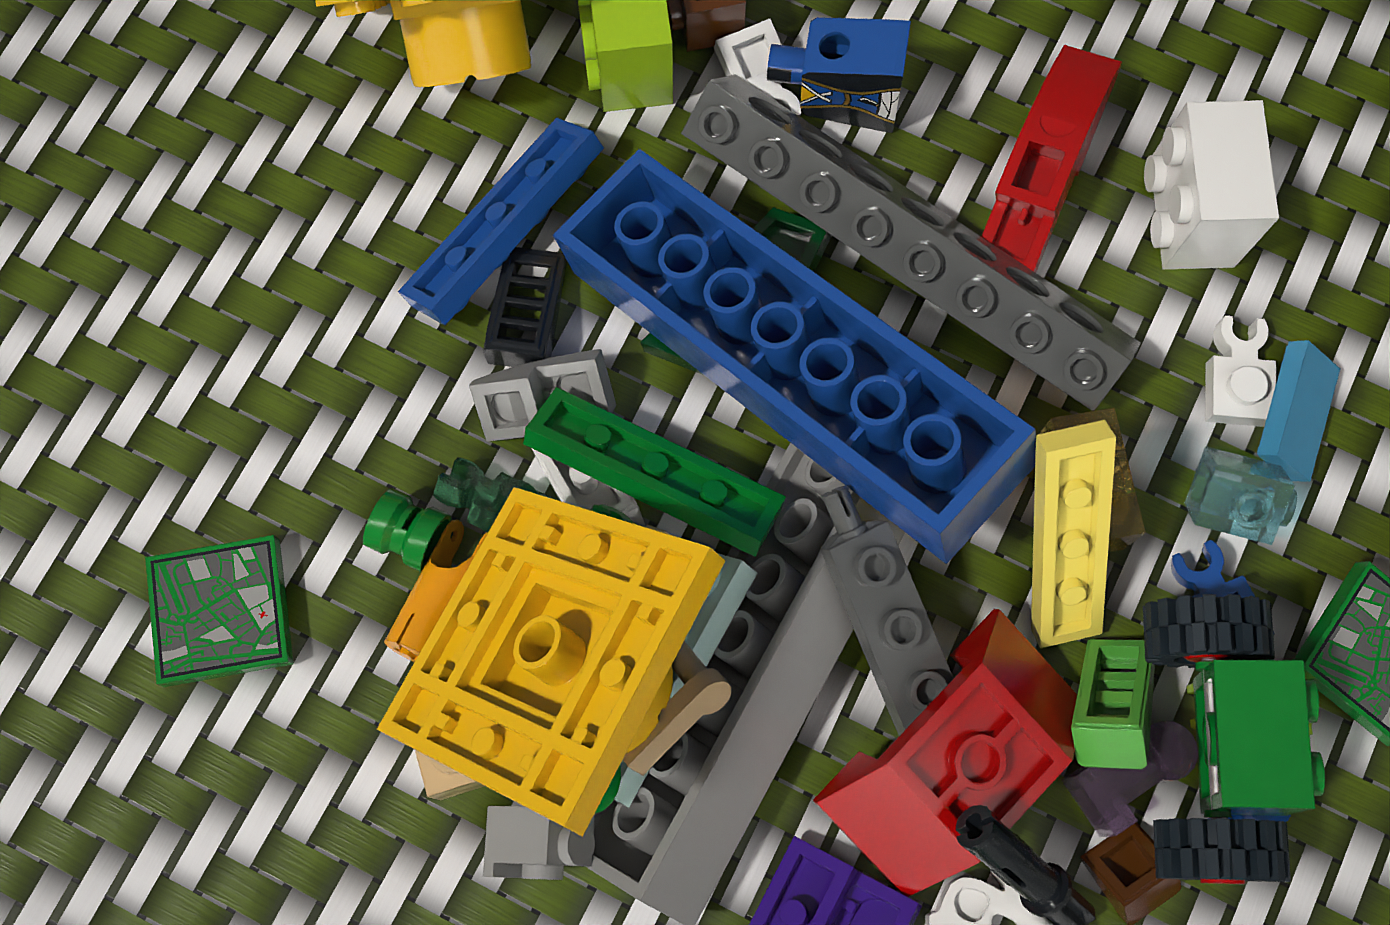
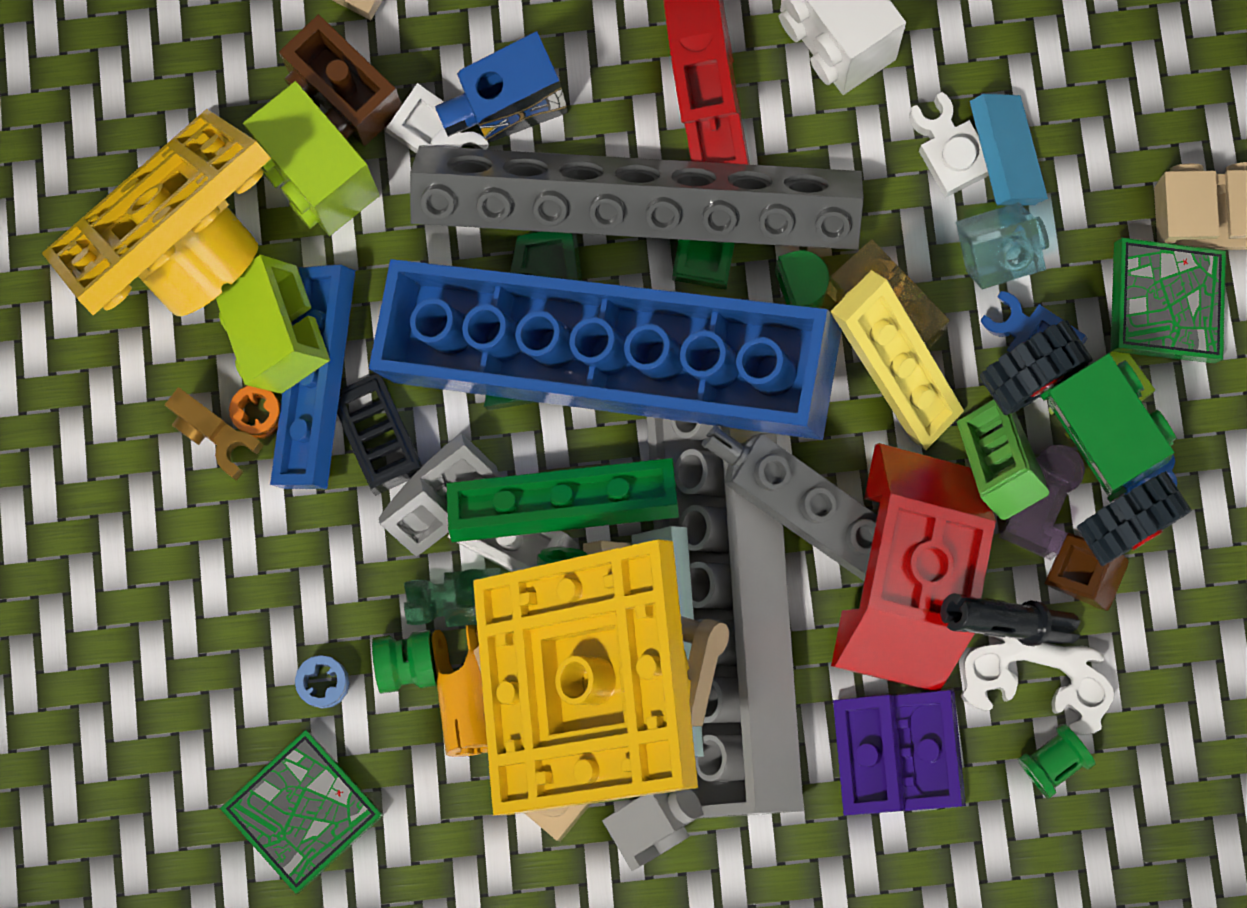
camera: 25 degrees left, 5 degrees up
none -> pearl gold plate [165,387,264,481]
none -> lime piece [216,254,330,394]
none -> orange bush [229,386,281,439]
none -> medium blue bush [295,655,350,709]
none -> green tile [672,239,735,290]
none -> green brick [775,250,829,308]

